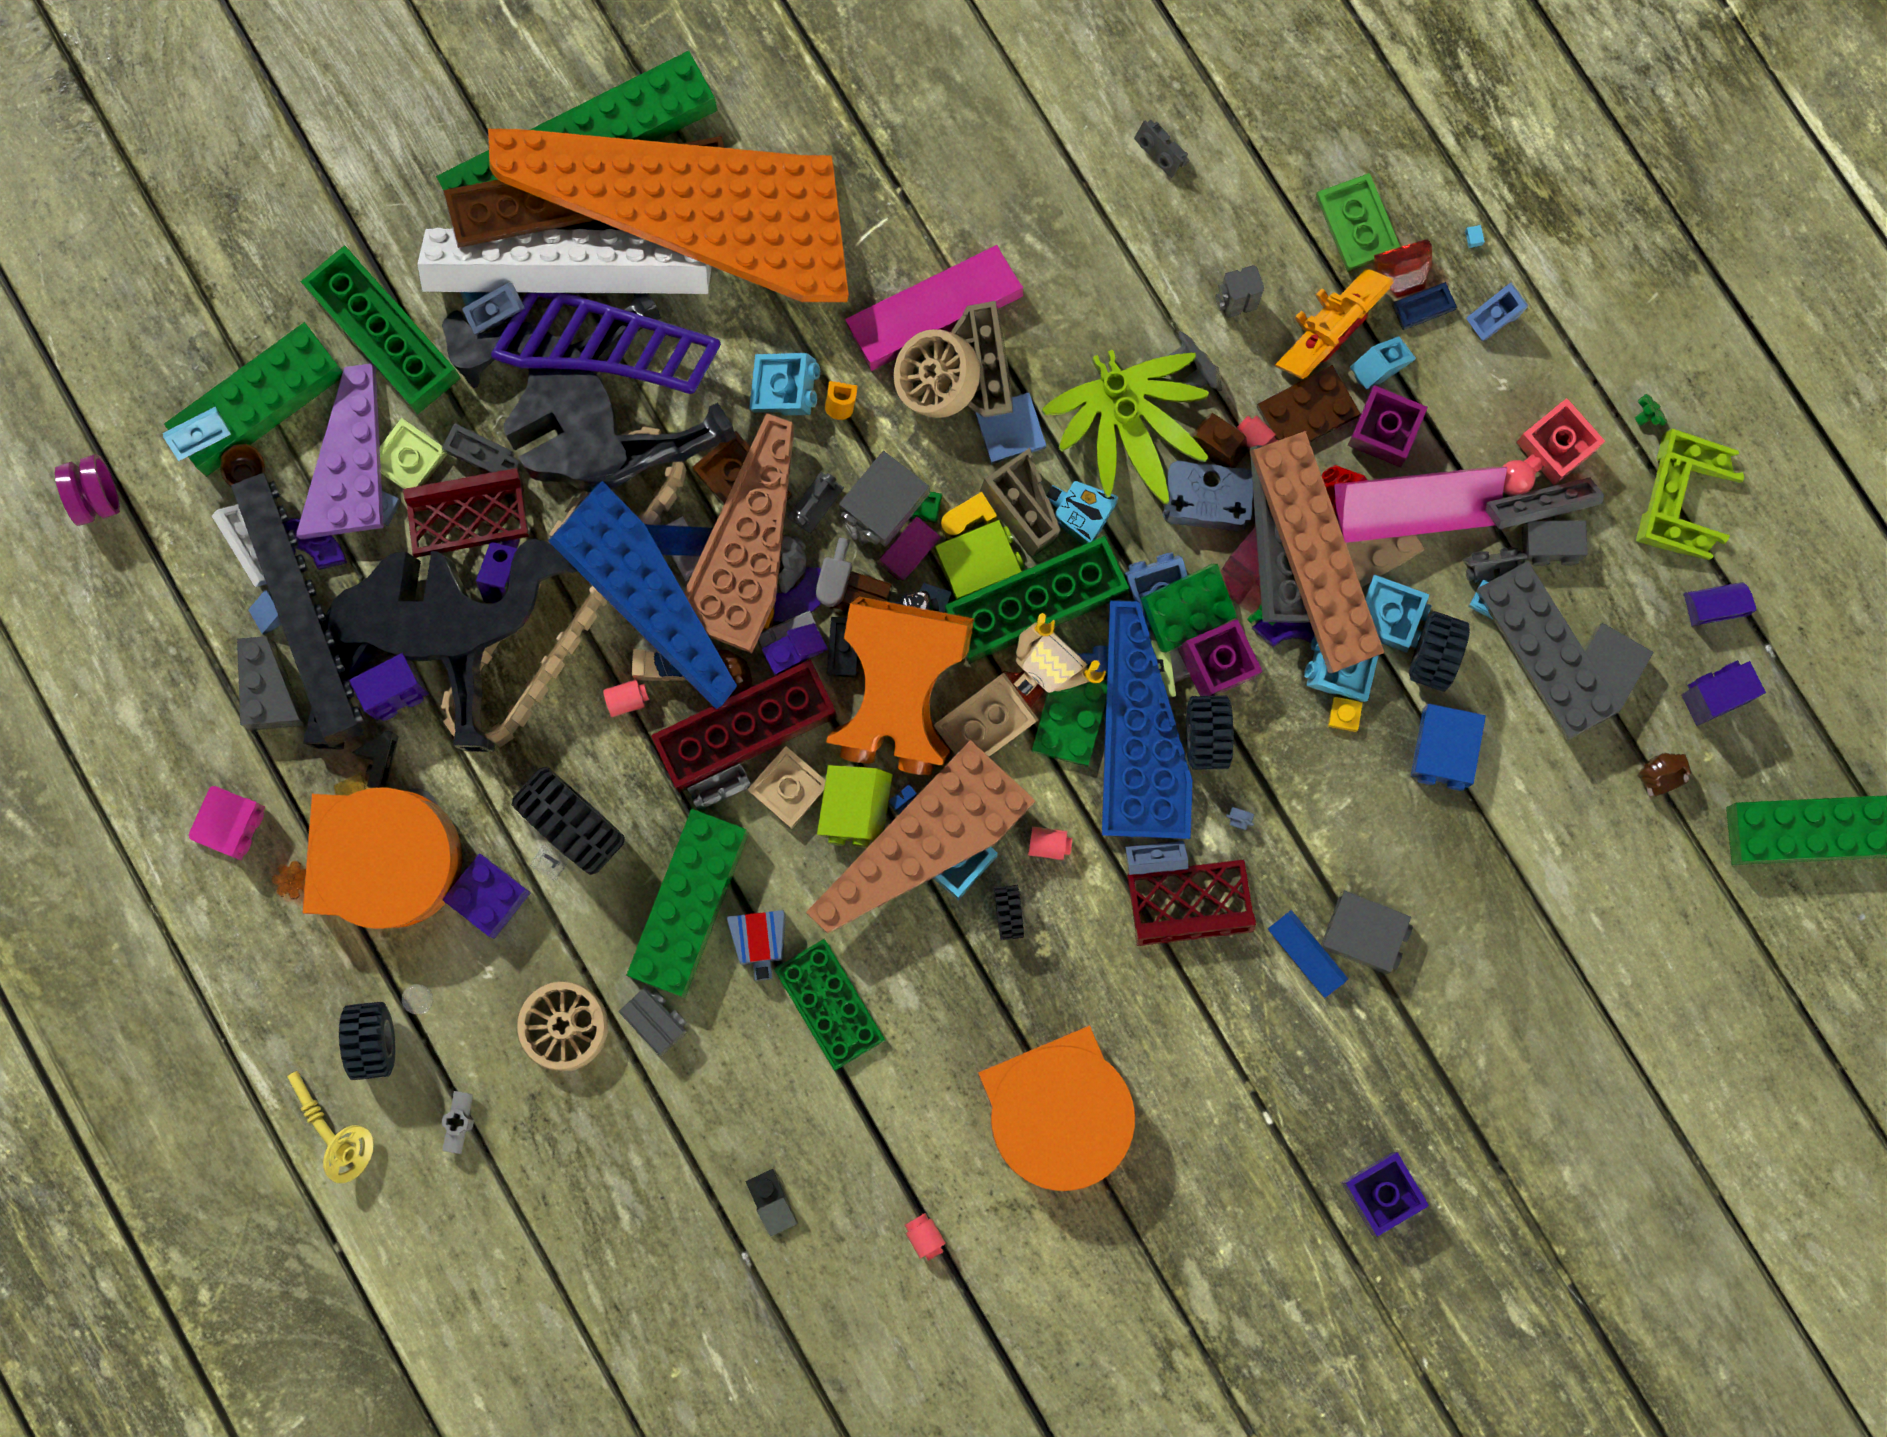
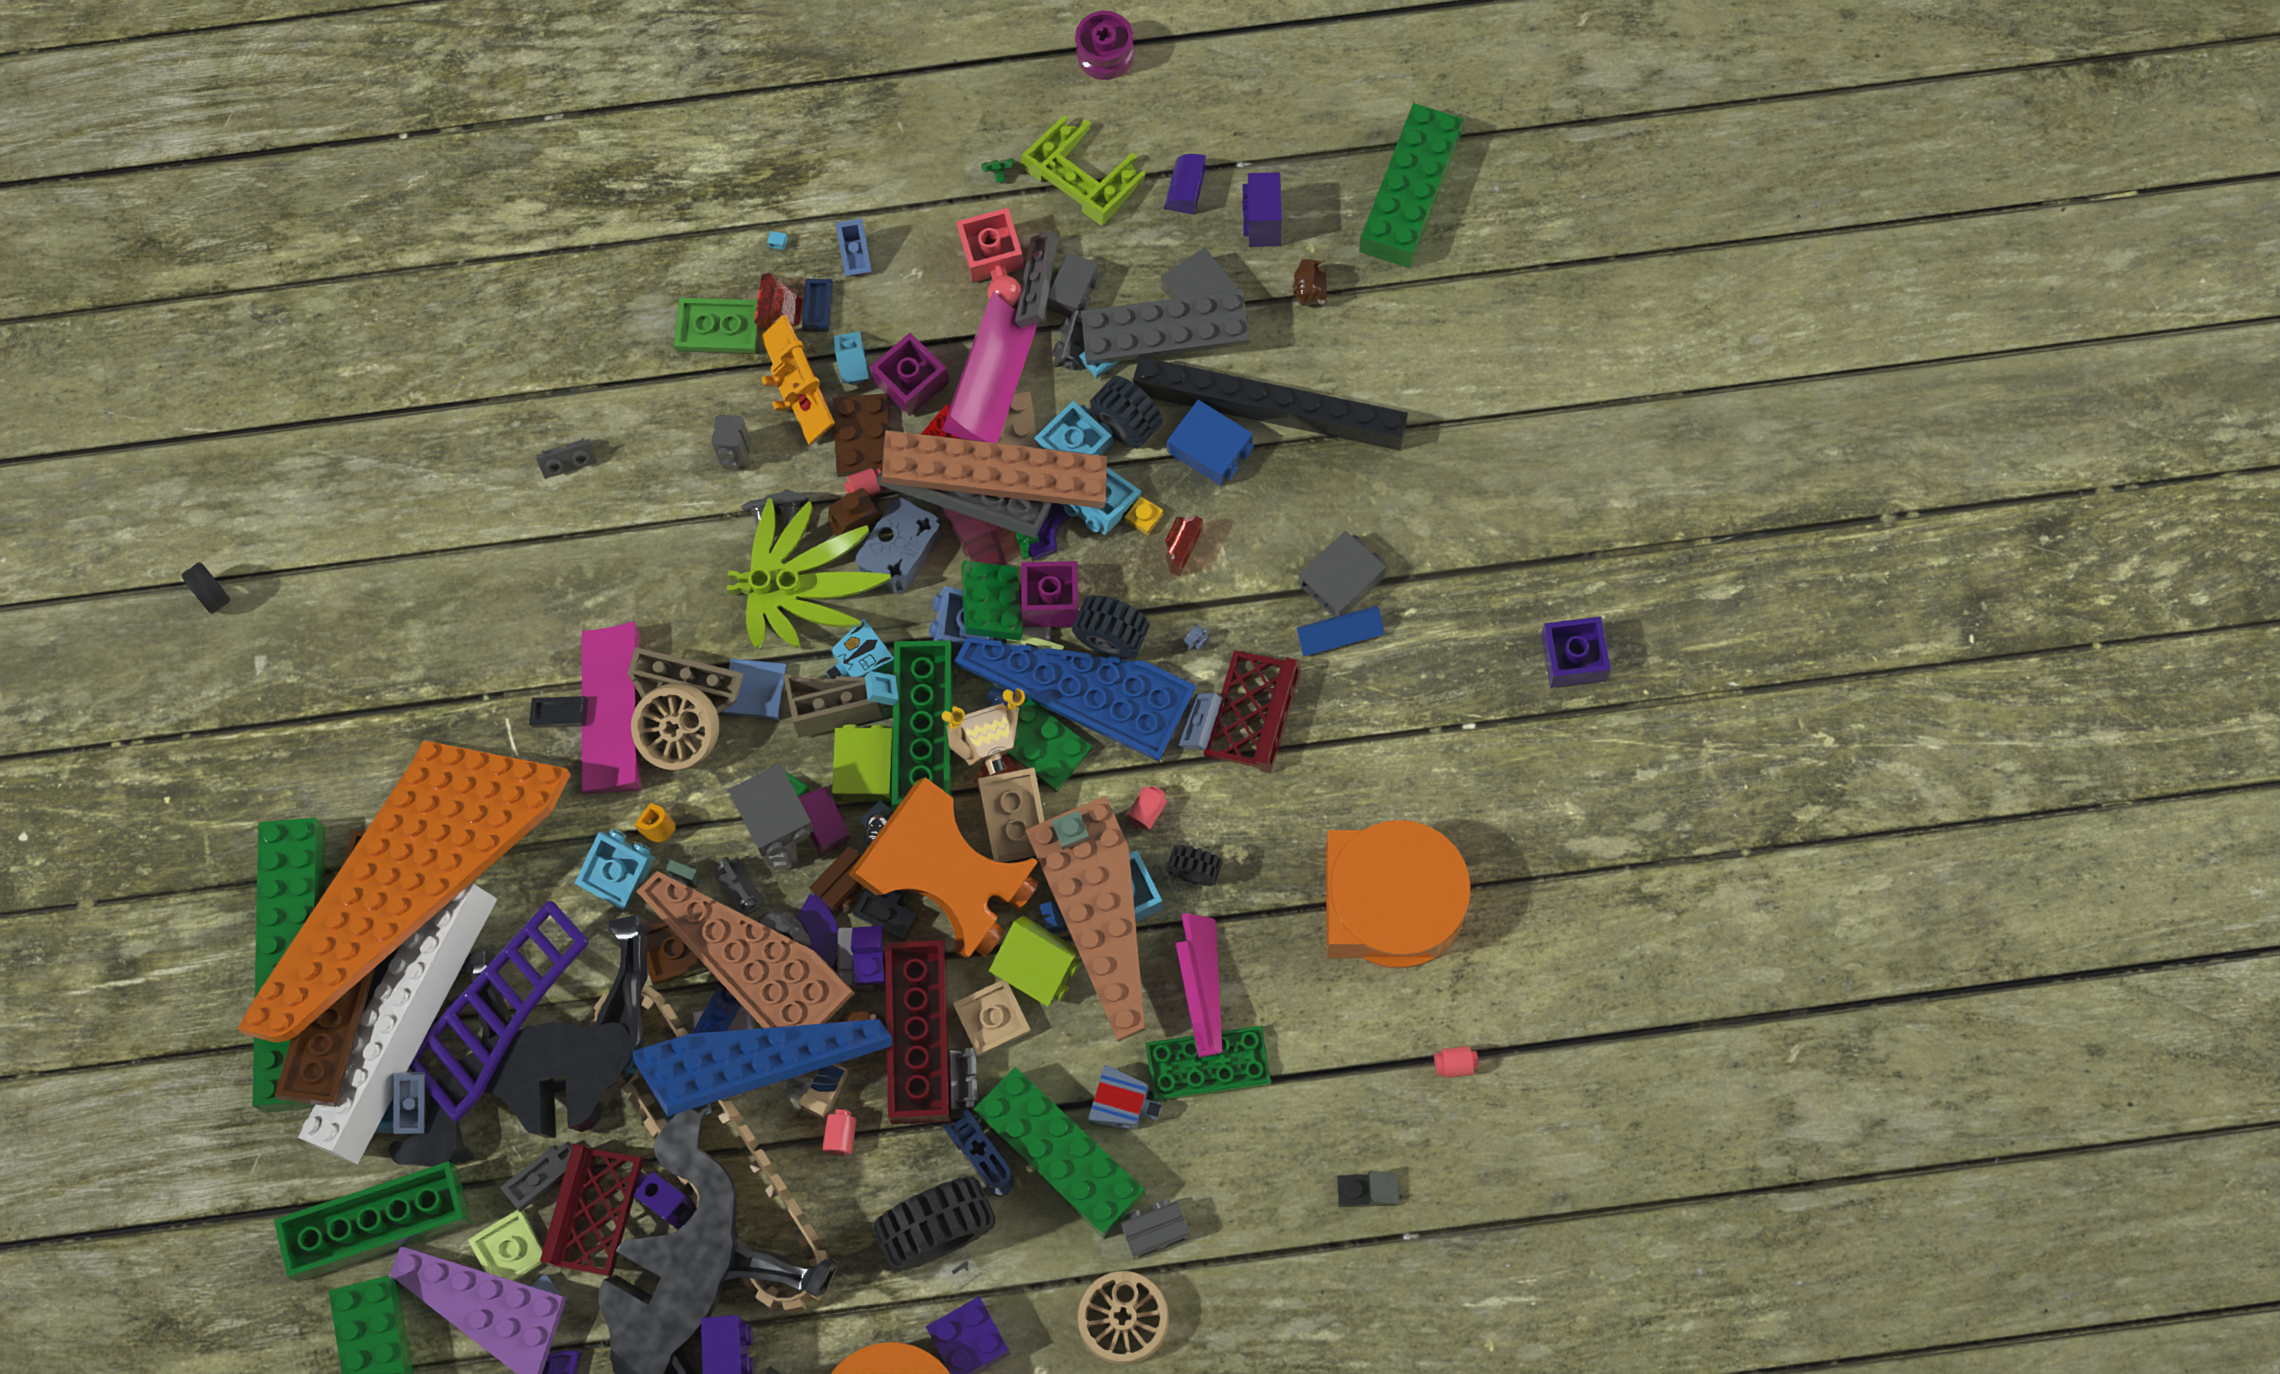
camera: 65 degrees left, 10 degrees down
light grey piece [816,538,852,607] -> none
yellow leg [941,492,997,540] -> none
none -> black tile [529,696,588,728]
none -> sand green plate [666,859,701,888]
none -> medium azure plate [865,671,898,705]
none -> dark blue piece [943,1109,1014,1197]
none -> sand green plate [1052,810,1090,850]
none -> magenta wheel [1075,11,1134,80]
none -> black brick [1133,356,1408,451]
none -> clear red slope [1165,516,1203,576]
none -> dark pink wedge [1176,913,1222,1058]

